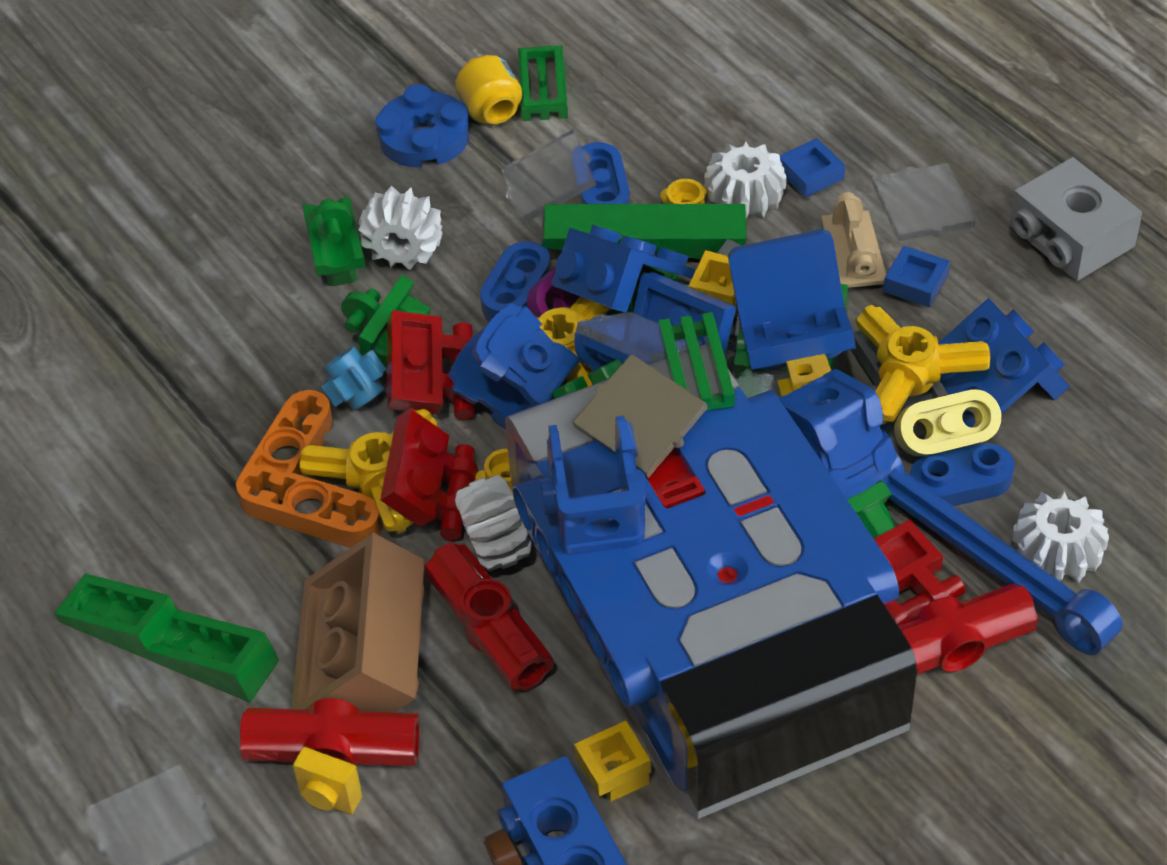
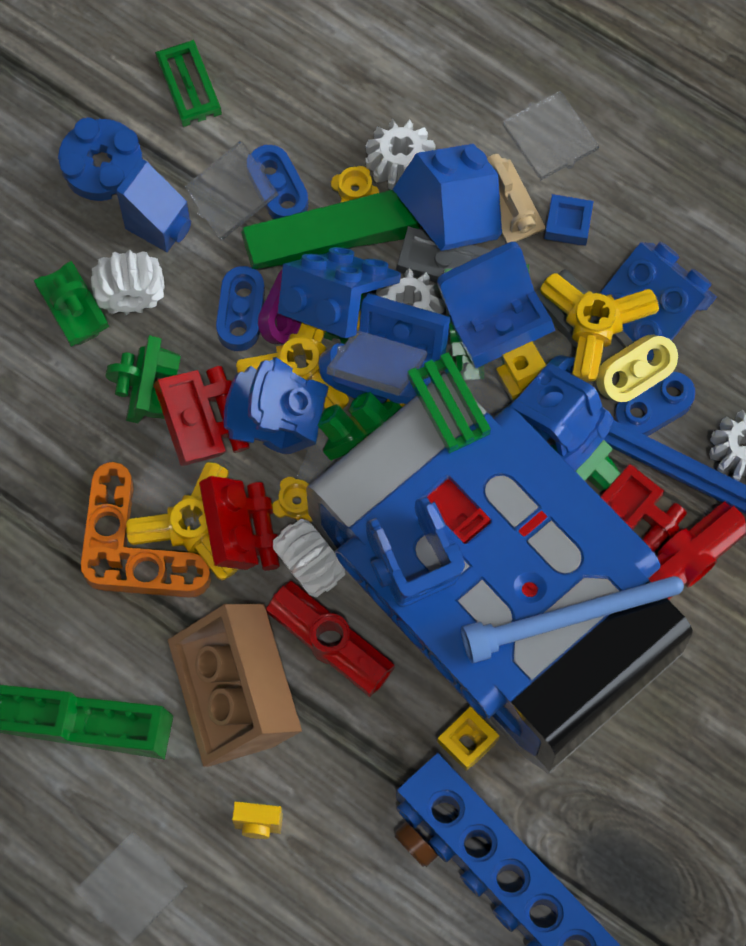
camera: 20 degrees left, 20 degrees up
red piece [240,698,420,766] -> none
dark azure gear [321,346,386,410] -> none
yellow head [455,55,522,124] -> none
dark tan piece [572,354,708,478] -> none
yellow piece [689,250,738,316] -> none
blue plate [779,138,845,198] -> none
light grey brick [1009,157,1142,281] -> none
none -> slope [116,158,191,252]
none -> blue slope [393,144,502,251]
none -> medium blue piece [461,576,684,664]

